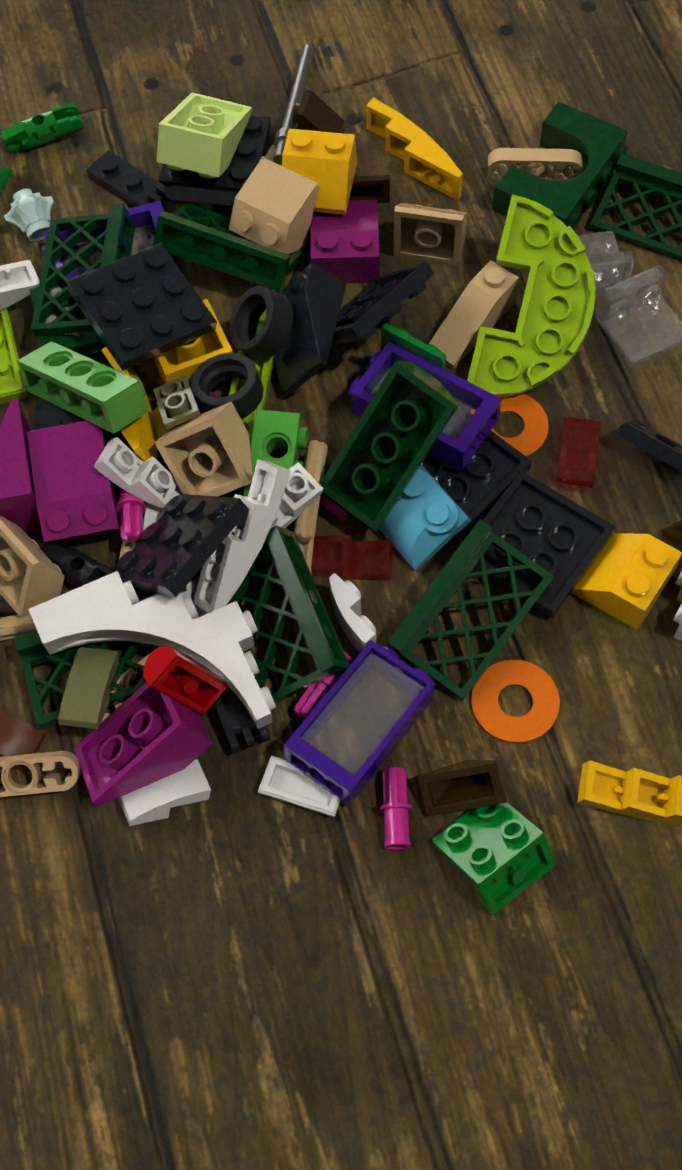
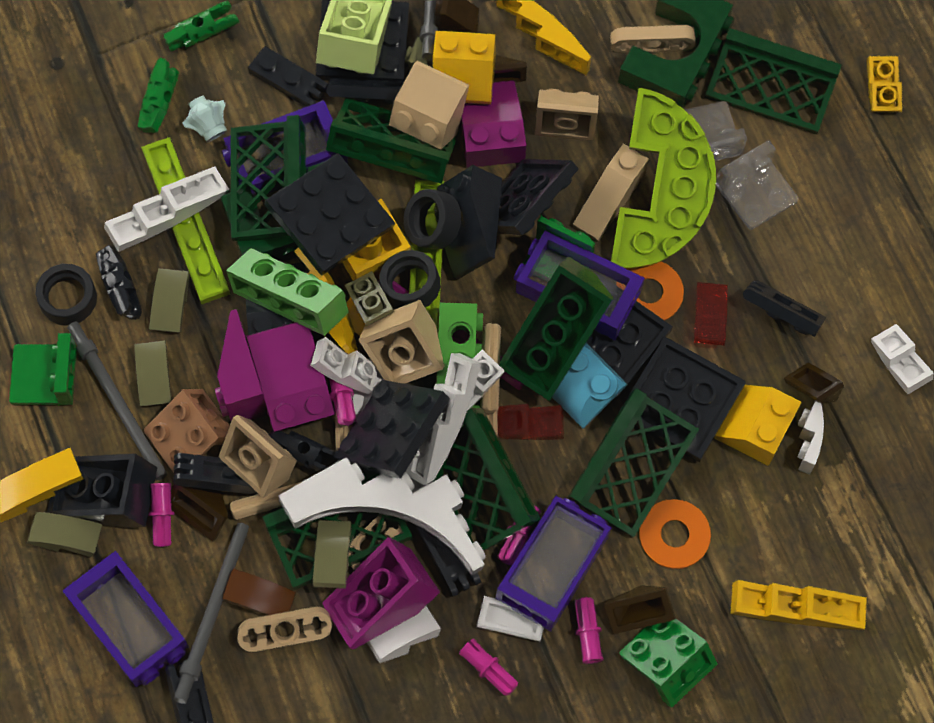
camera: 10 degrees left, 5 degrees up
red brick [143,646,229,715] -> none
white slope [329,573,377,653] -> none
none -> dark pink axle [459,639,518,696]

